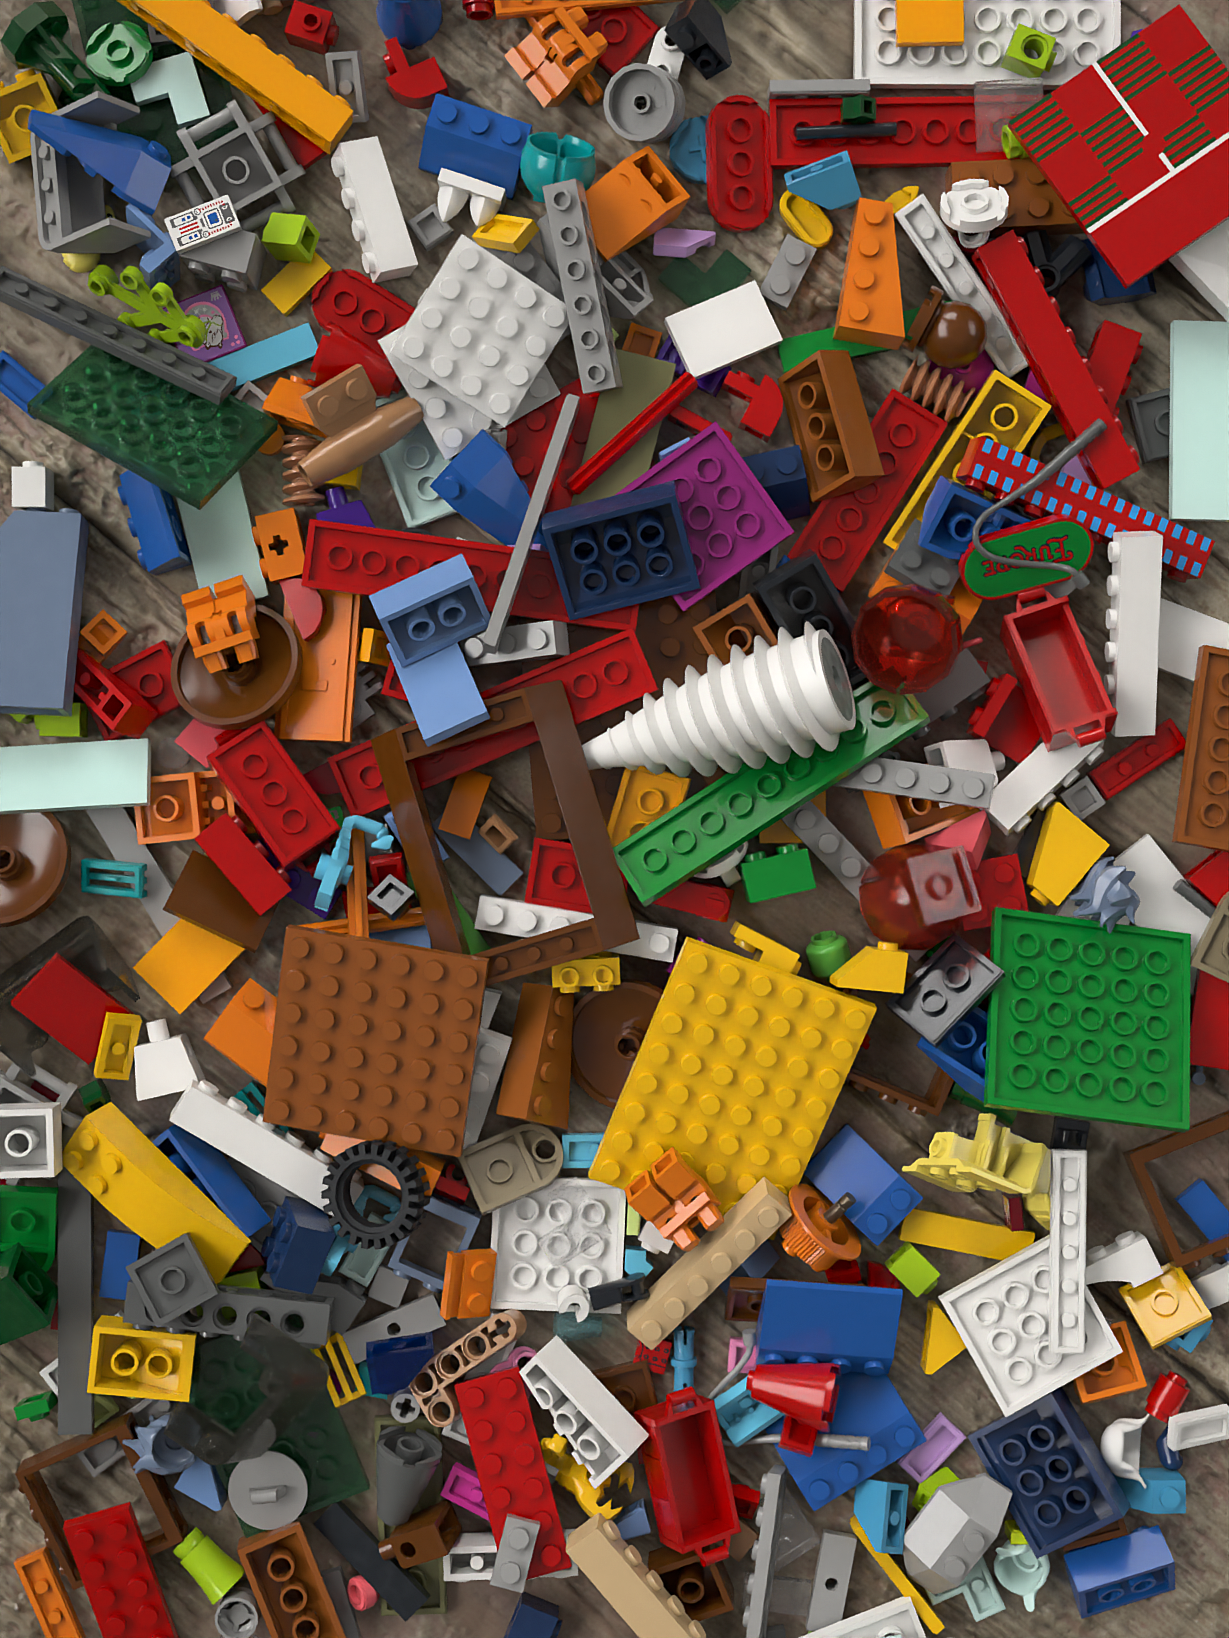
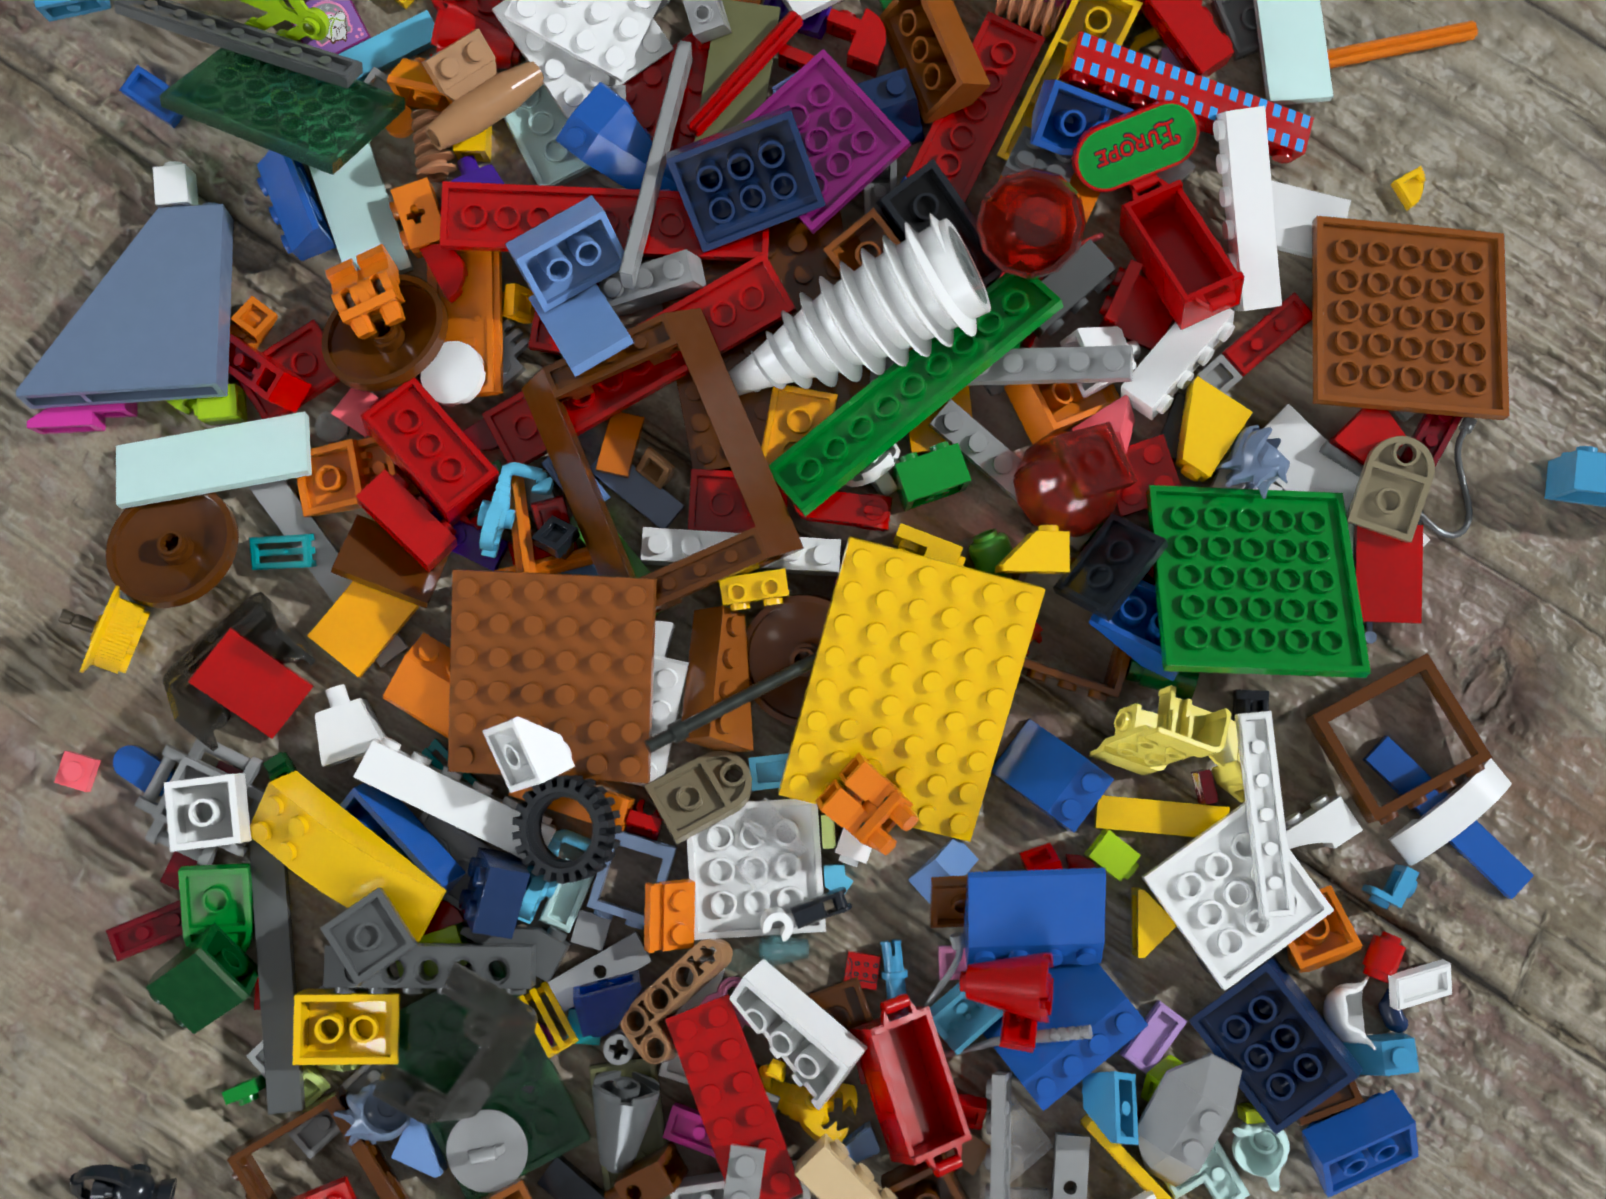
camera: 10 degrees left, 5 degrees down
yellow plate [93,1012,142,1080] -> none
blue tile [99,1229,142,1300] -> none
tan brick [626,1177,792,1350] -> none
orange piece [779,1183,861,1273] -> none
dark grey piece [972,418,1107,590] -> none
yellow tile [1118,1263,1212,1349] -> none
none -> white tile [420,341,486,407]
none -> white slope [483,717,575,793]
none -> pearl dark grey bar [644,652,817,753]

